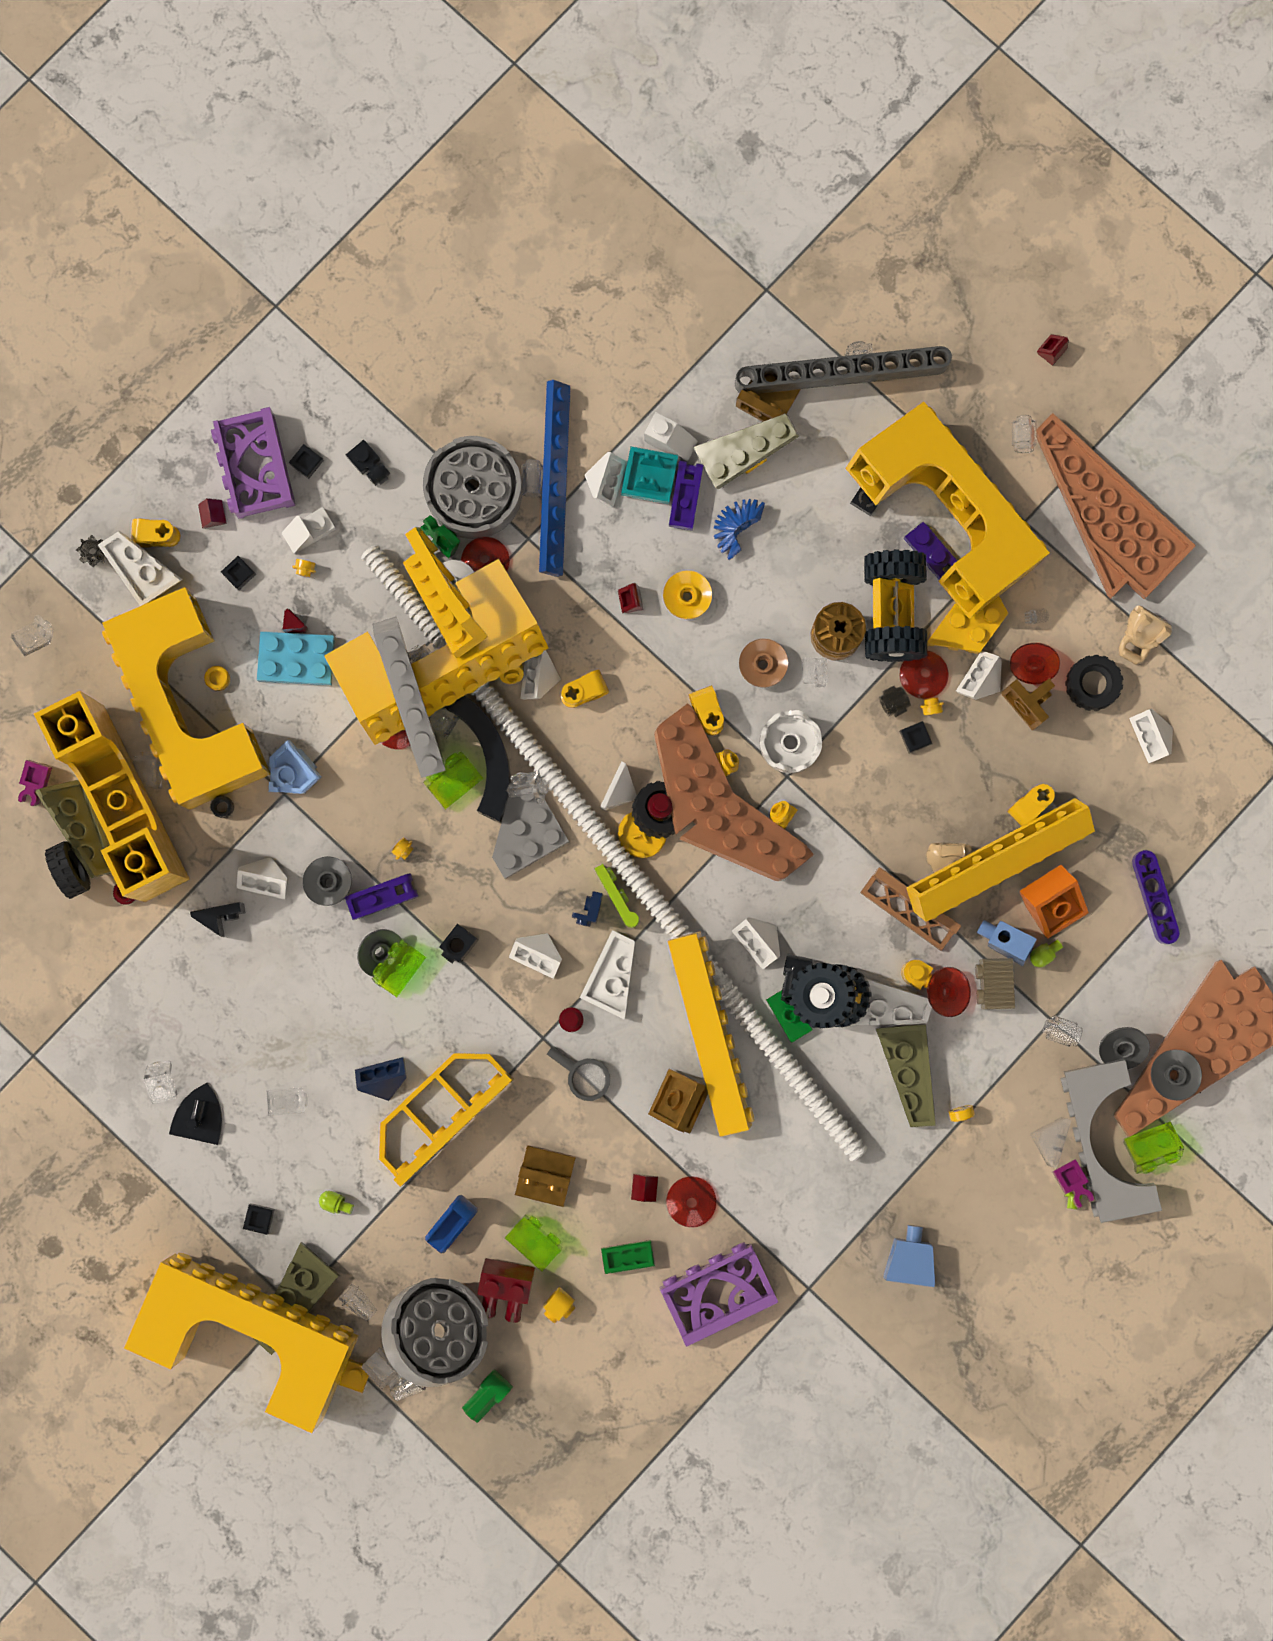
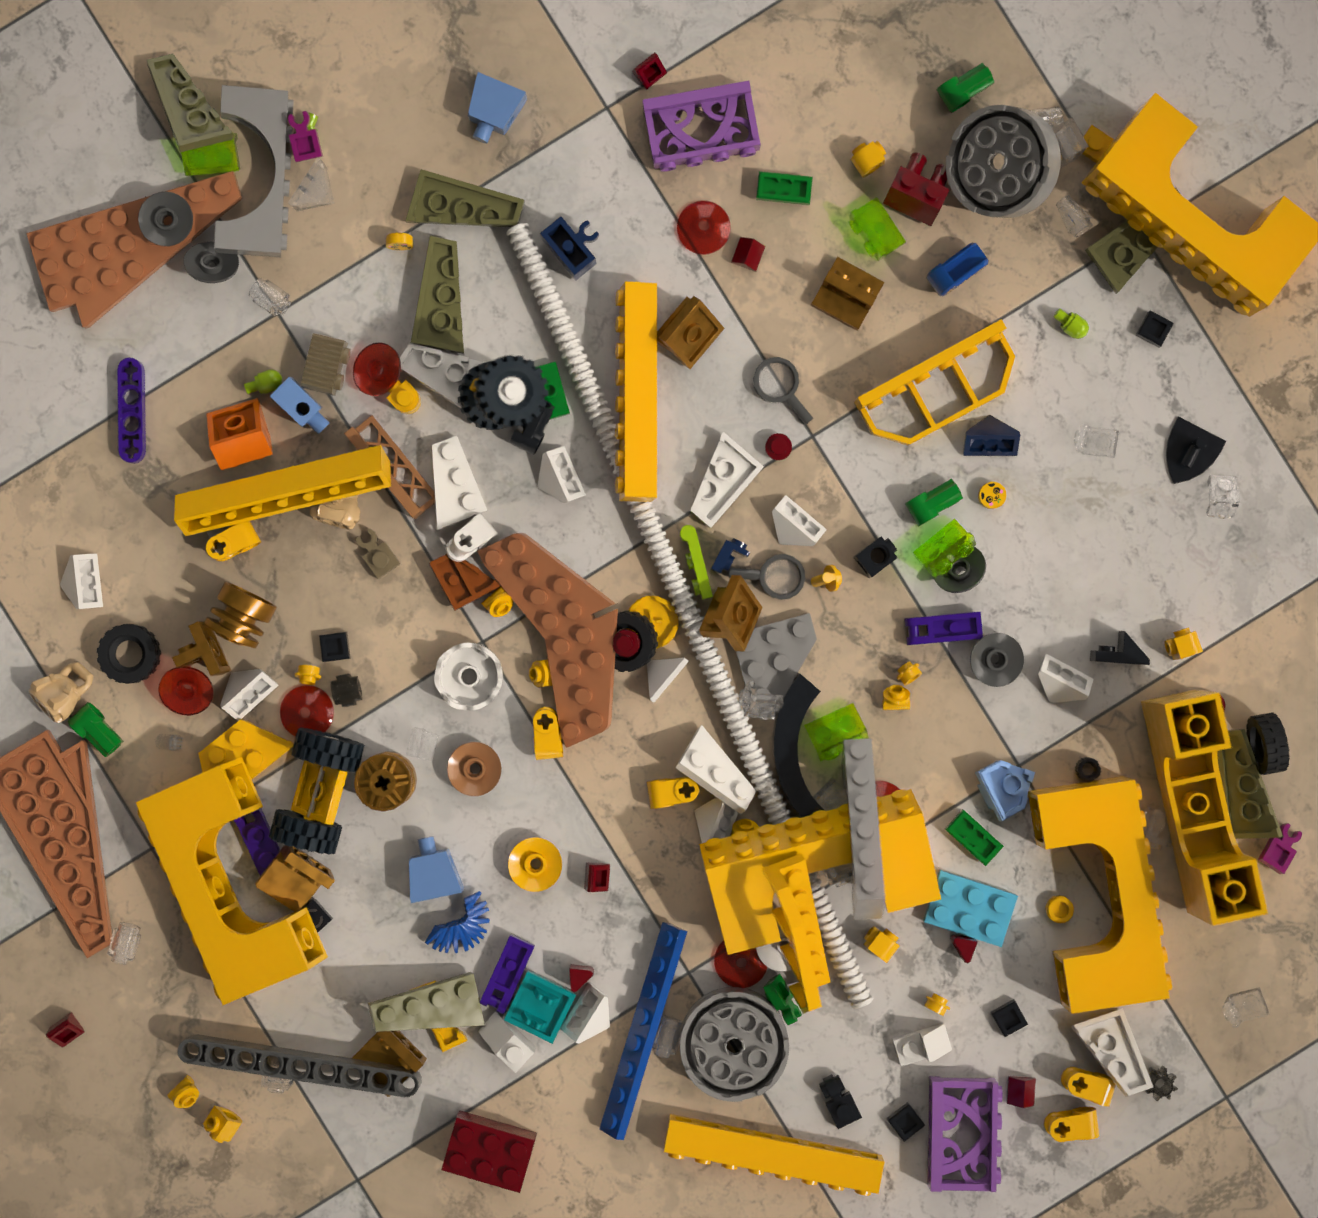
camera: 165 degrees left, 5 degrees up
none -> green piece [68,702,124,757]
none -> olive wing [147,54,233,152]
none -> yellow plate [167,1075,199,1108]
none -> yellow plate [203,1105,242,1143]
none -> pearl gold wheel [204,582,277,648]
none -> pearl gold bracket [255,845,335,912]
none -> dark tan plate [356,529,401,579]
none -> olive wing [405,169,525,227]
none -> medium blue torso [409,836,464,903]
none -> dark orange wing [429,554,501,611]
none -> white wing [431,436,487,531]
none -> yellow tile [432,1027,468,1052]
none -> dark red brick [441,1110,537,1193]
none -> white piece [446,513,498,562]
none -> dark blue brick [540,216,599,280]
none -> dark red slope [569,964,594,992]
none -> dark red slope [632,52,667,89]
none -> yellow brick [664,1114,885,1196]
none -> white wing [675,725,756,814]
none -> pearl gold bracket [699,575,763,652]
none -> piece [729,554,806,600]
none -> yellow plate [811,565,842,592]
none -> yellow plate [863,926,900,963]
none -> yellow plate [882,685,910,710]
none -> green piece [905,479,963,527]
none -> green plate [945,809,1004,866]
none -> yellow tile [978,482,1006,509]
none -> yellow piece [1044,1107,1099,1142]
none -> yellow plate [1164,627,1203,660]

